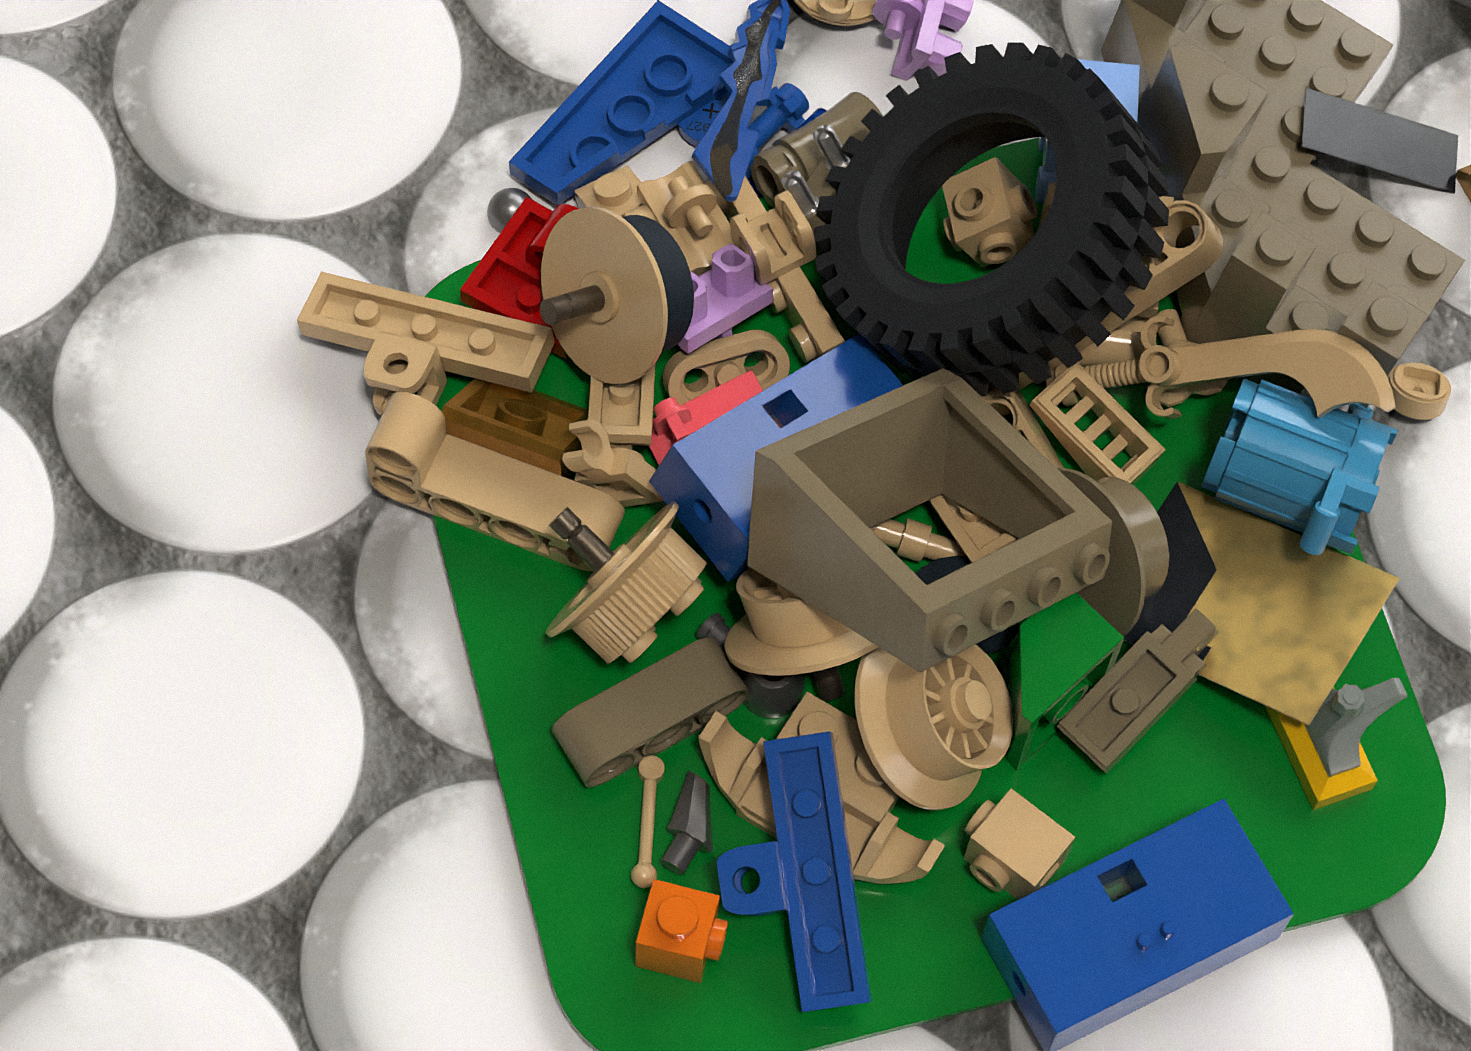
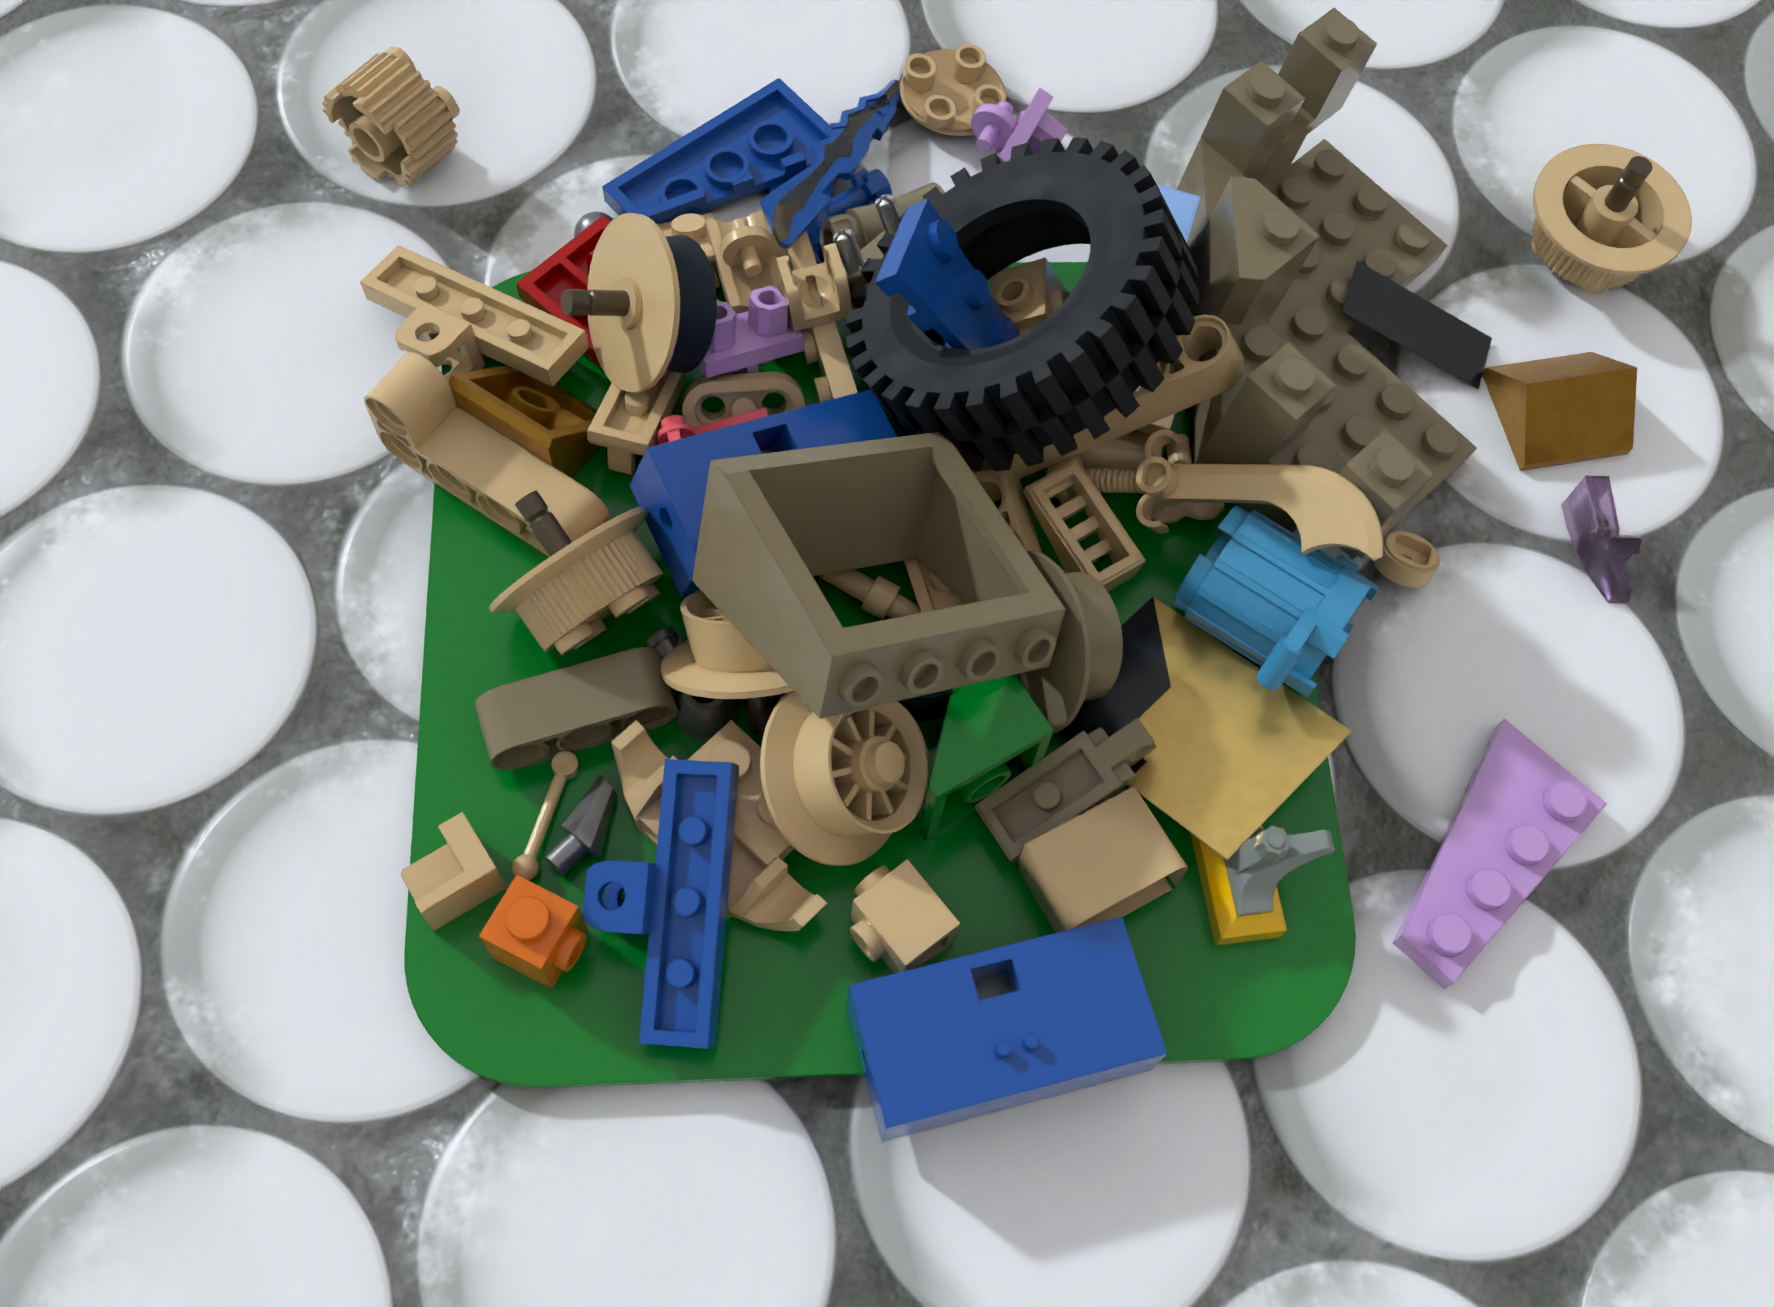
camera: 10 degrees right, 0 degrees up
tan plate [562,420,663,507] -> none
none -> tan brick [322,47,460,188]
none -> tan panel [401,812,506,932]
none -> blue wing [875,199,1020,350]
none -> tan piece [1017,786,1188,933]

